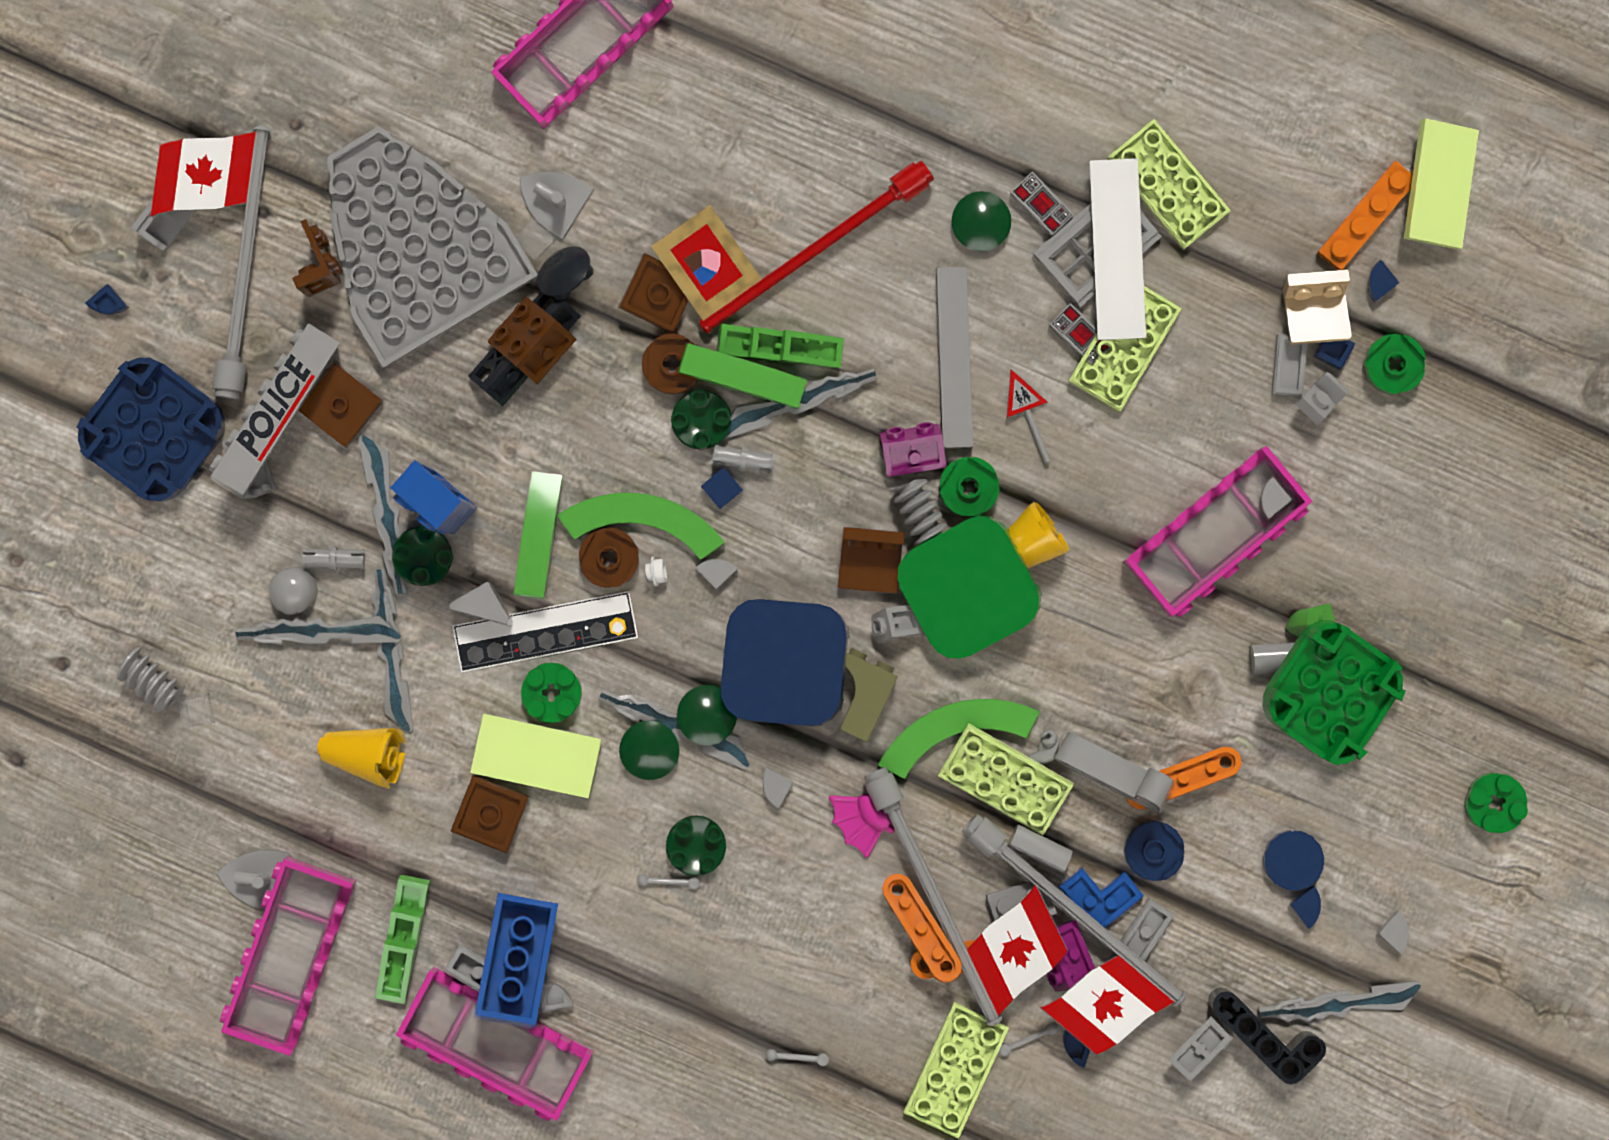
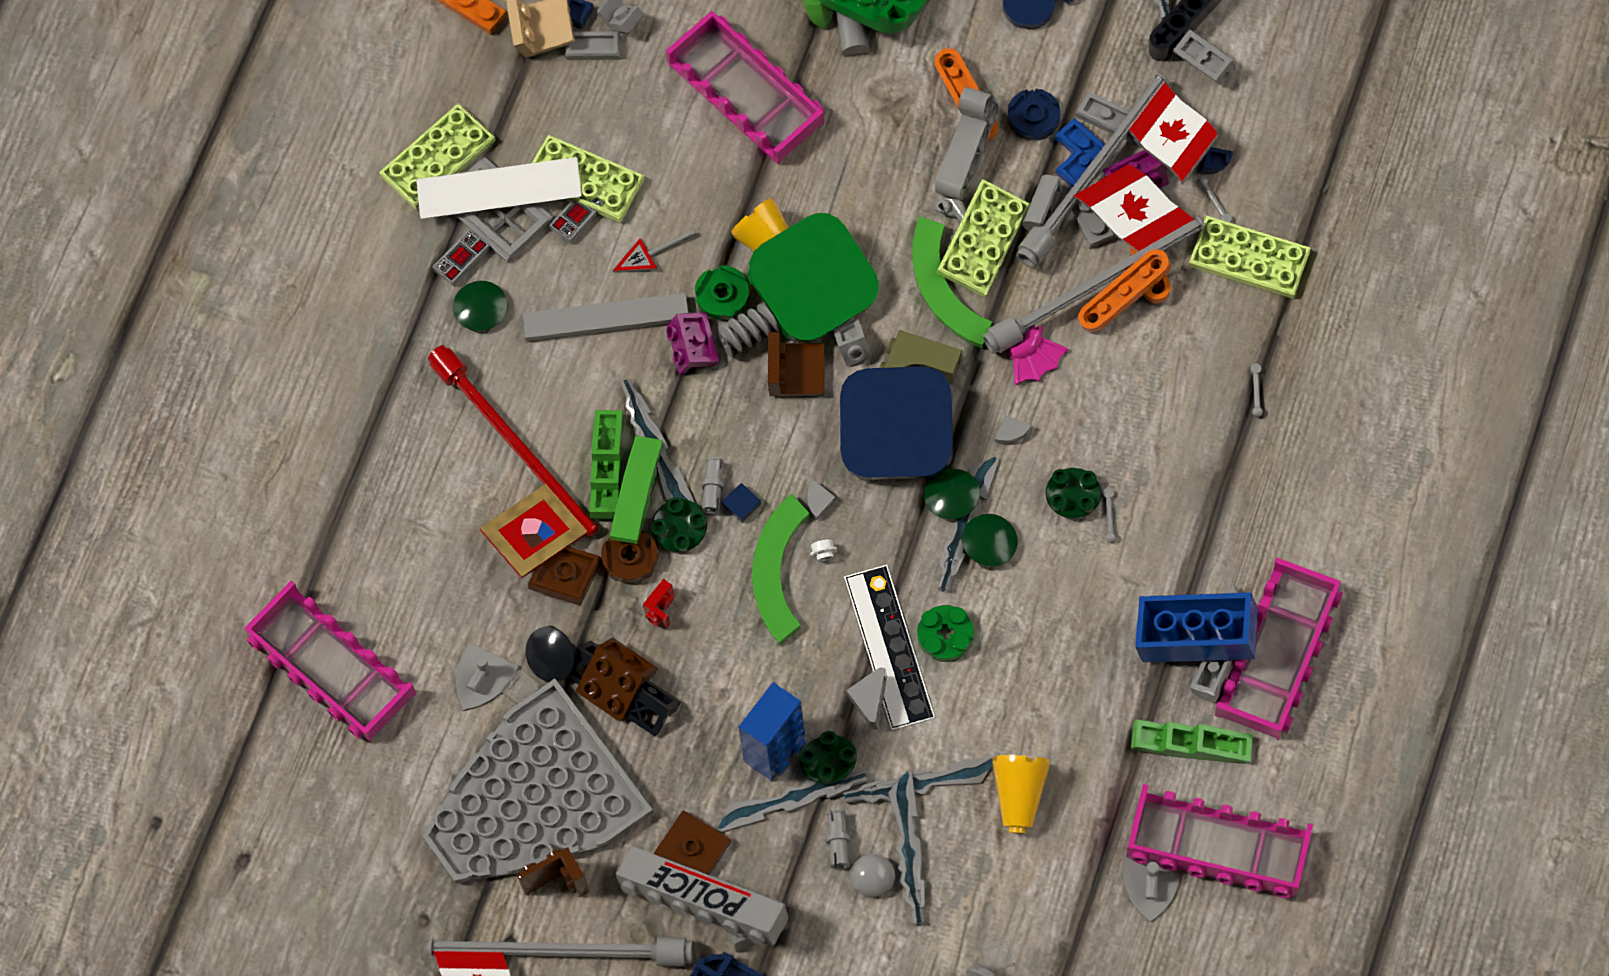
camera: 90 degrees left, 20 degrees down
reddish brown plate [450,775,530,854] -> none
yellowish green tile [470,713,602,798] -> none
bright green slope [514,471,563,599] -> none
reddish brown plate [579,528,639,588] -> none
light grey tile [1261,476,1292,519] -> none
none -> red bracket [643,579,674,629]

